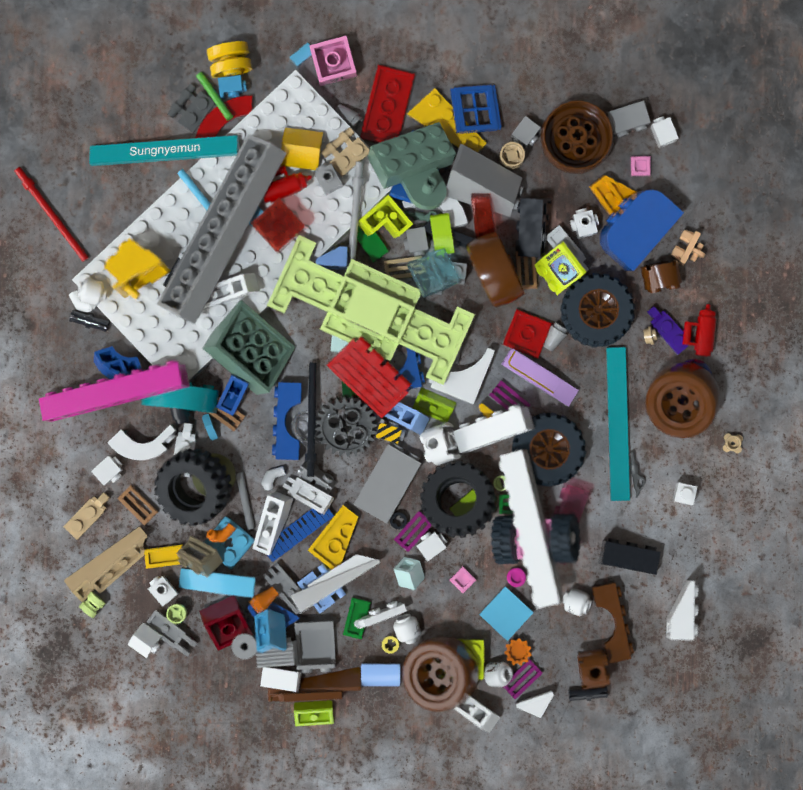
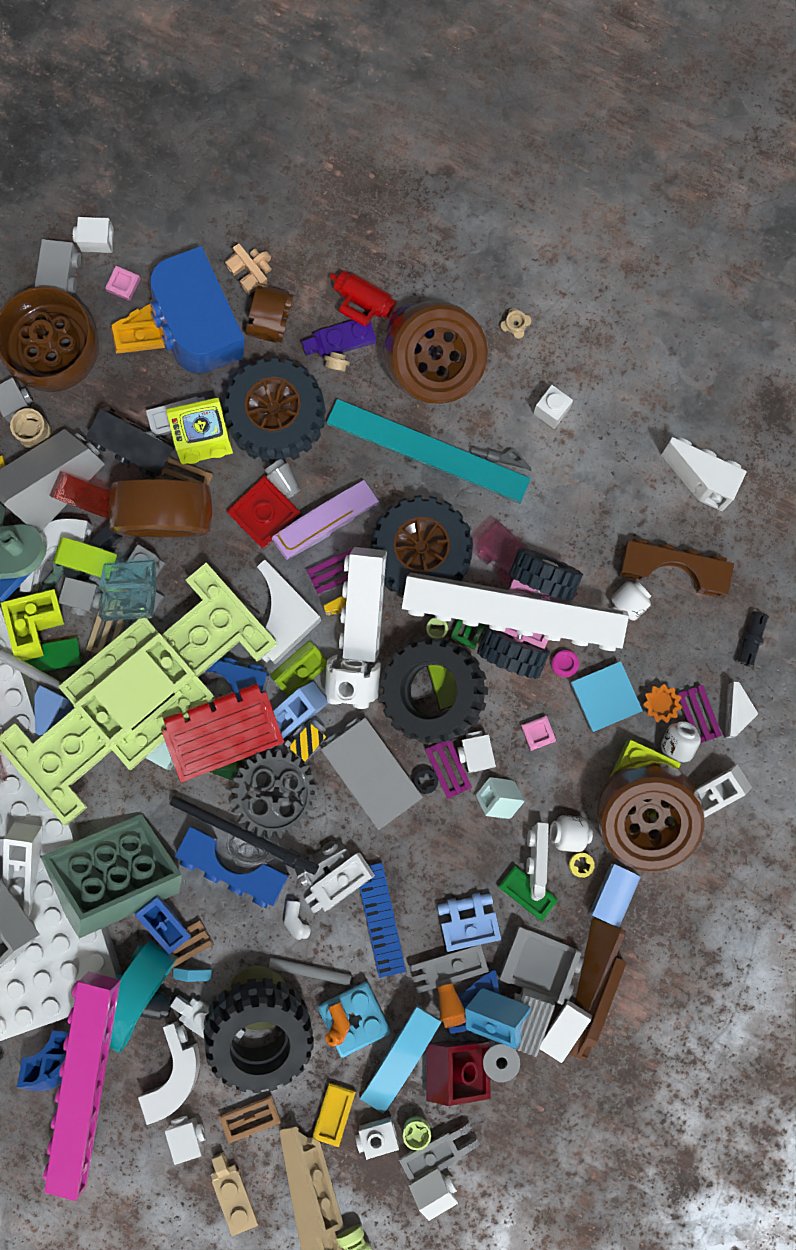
camera: 65 degrees left, 5 degrees down
dark tan window [176,536,223,578] -> none
white slope [252,492,293,555] -> none
white wedge [291,554,380,613] -> none
lime slope [294,700,334,726] -> none
yellow wing [308,505,358,569] -> none
white brick [570,208,599,239] -> none
reddish brown brick [577,648,610,690] -> none
black wedge [598,538,661,575] -> none

